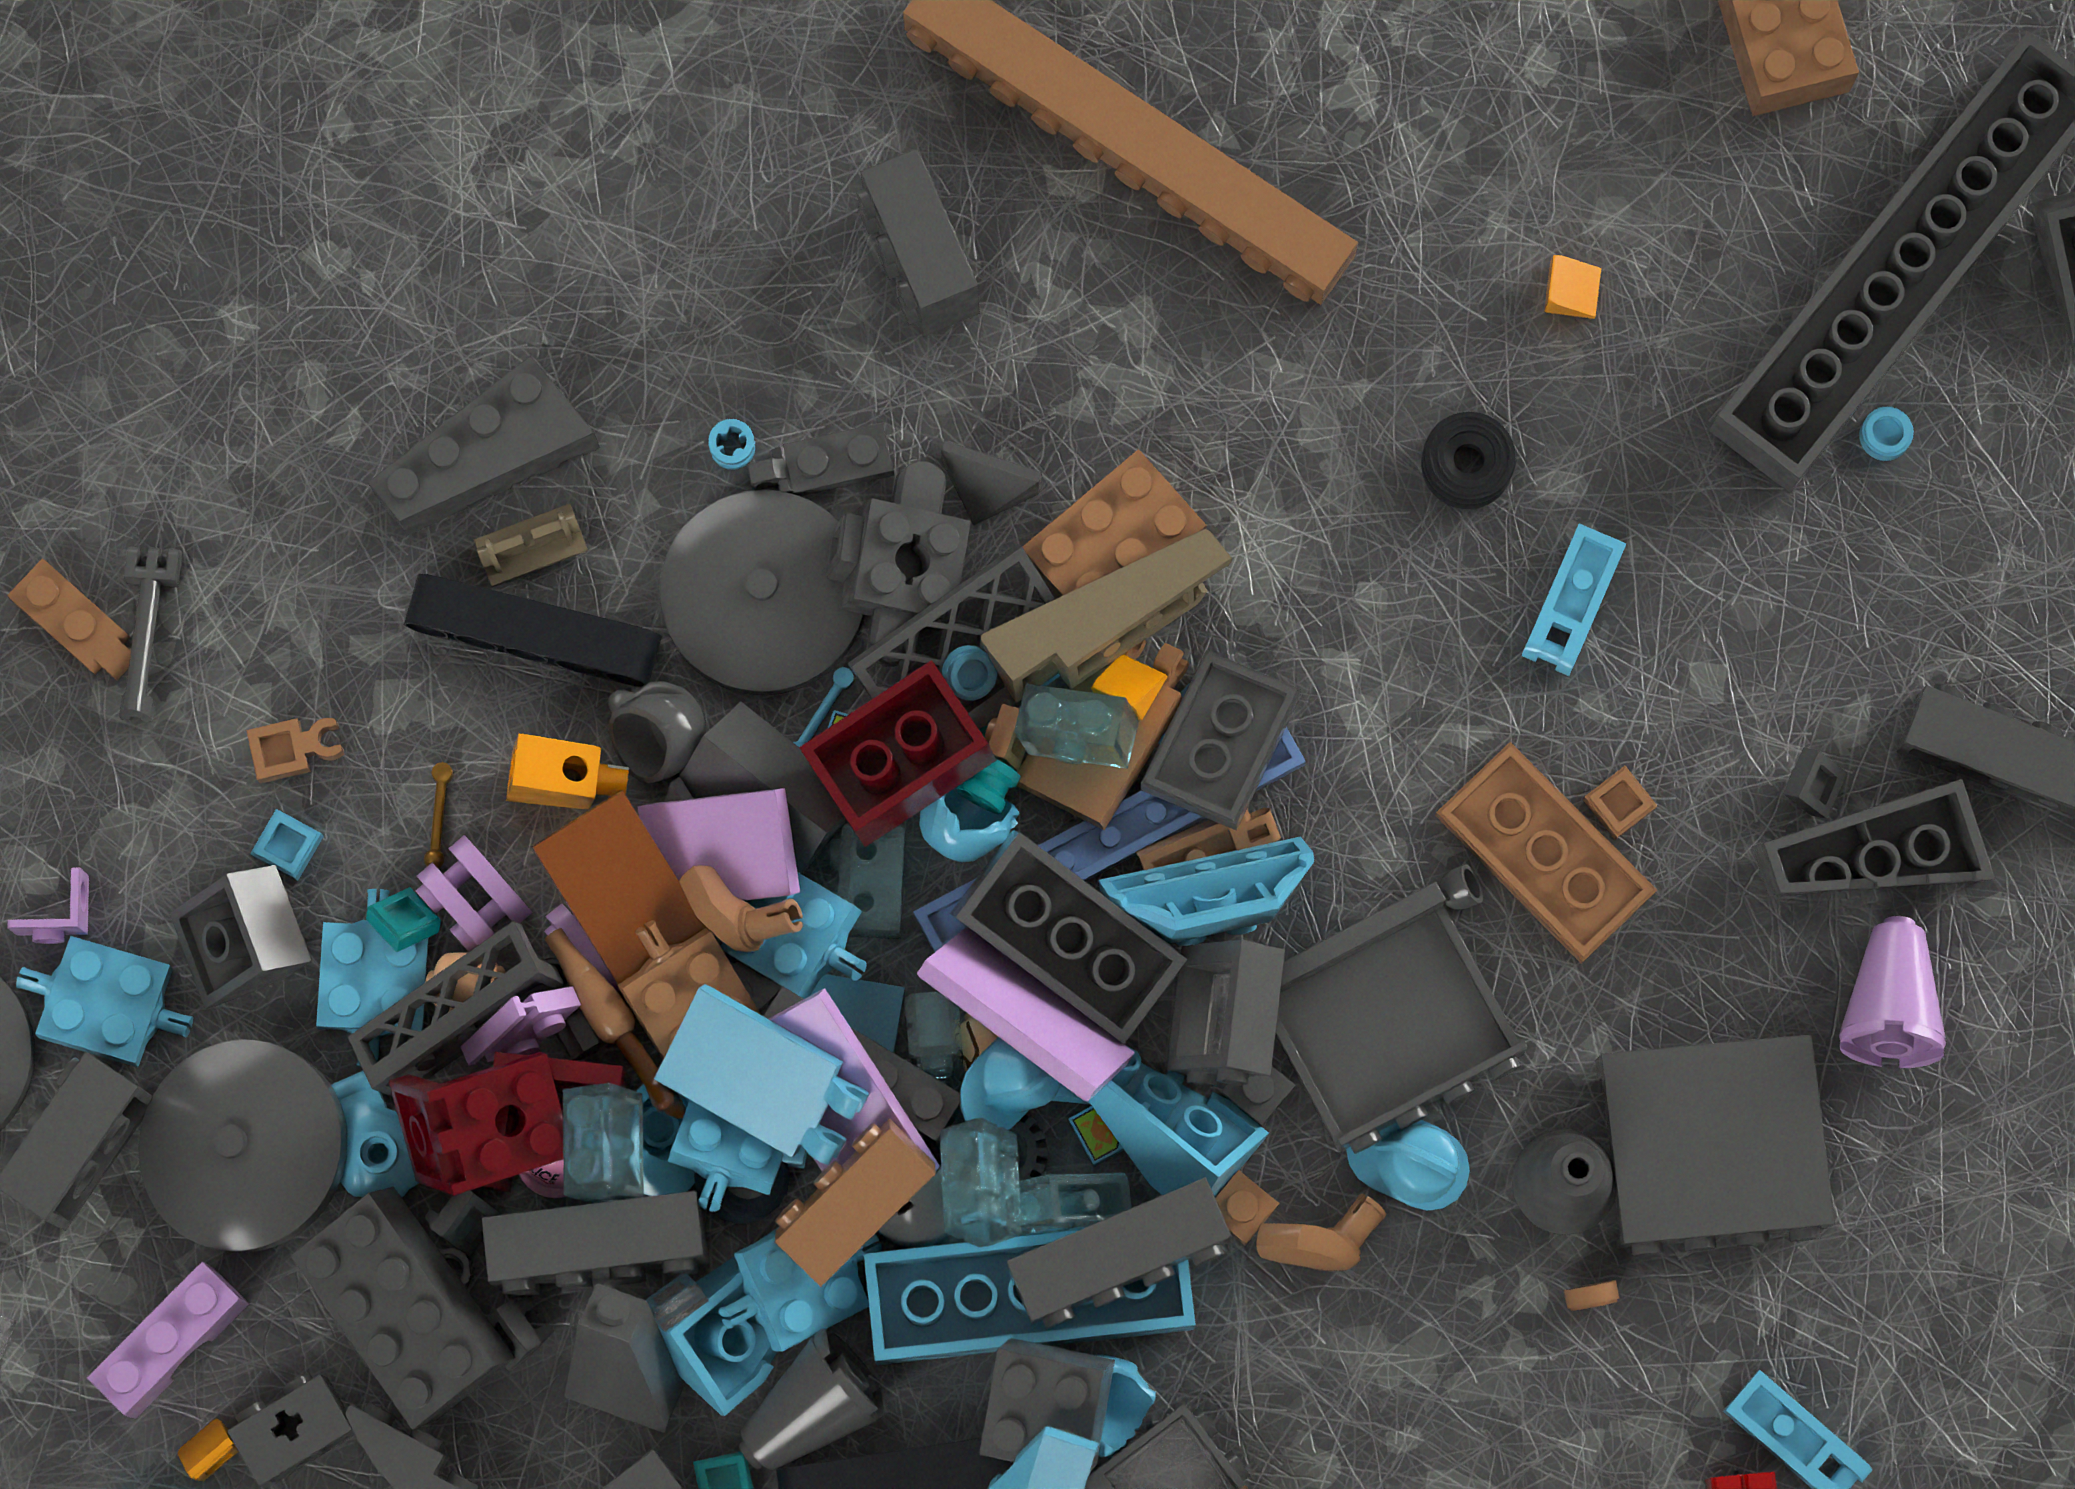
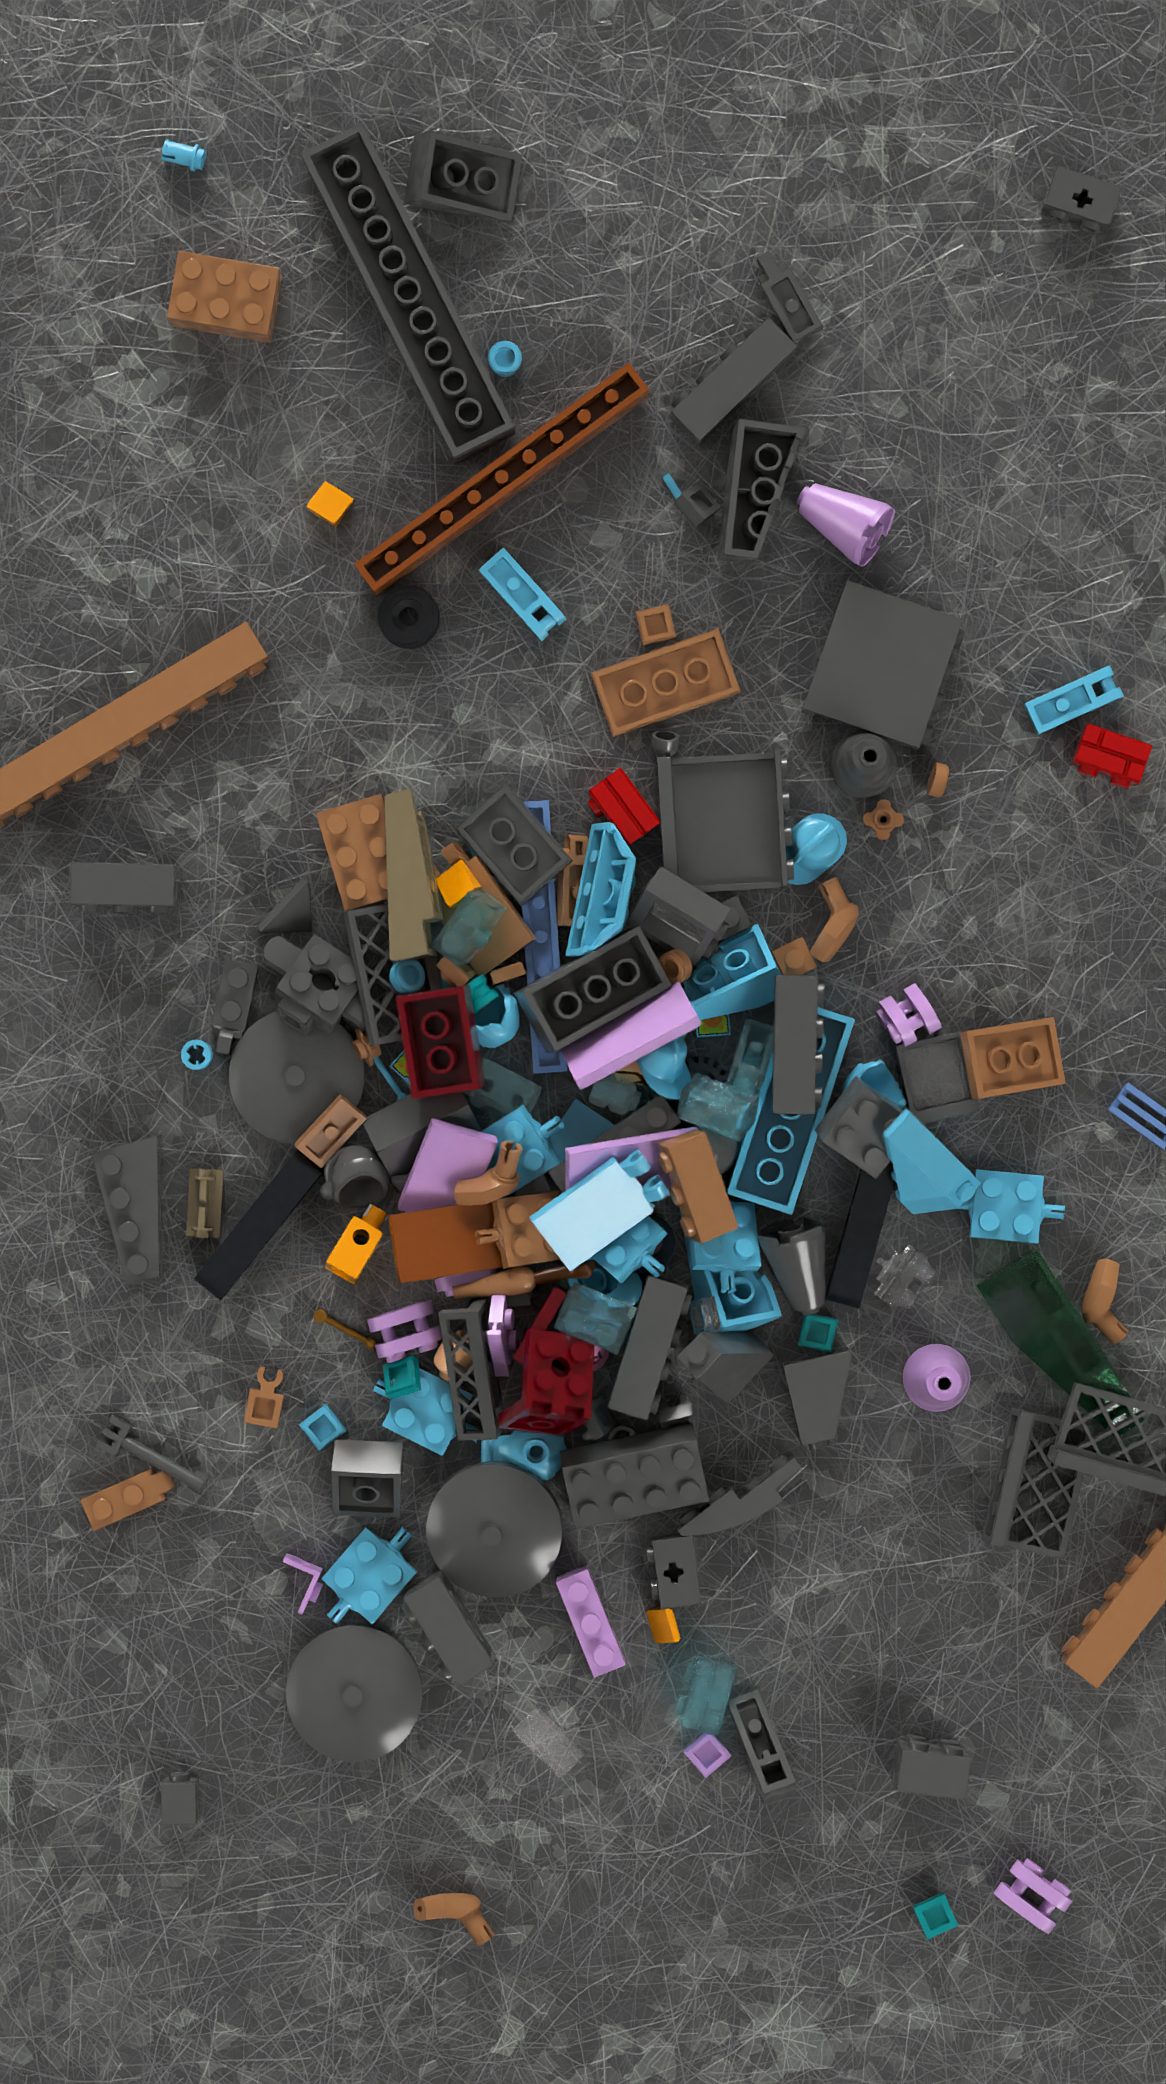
camera: 60 degrees left, 10 degrees up
none -> medium nougat plate [295,1094,367,1168]
none -> medium nougat plate [352,1028,381,1067]
none -> dark orange brick [354,363,649,597]
none -> medium nougat tile [490,962,526,986]
none -> red brick [586,767,661,847]
none -> medium nougat tile [658,949,692,985]
none -> medium azure piece [662,474,682,499]
none -> medium nougat plate [863,799,904,840]
none -> lavender brick [876,983,942,1047]

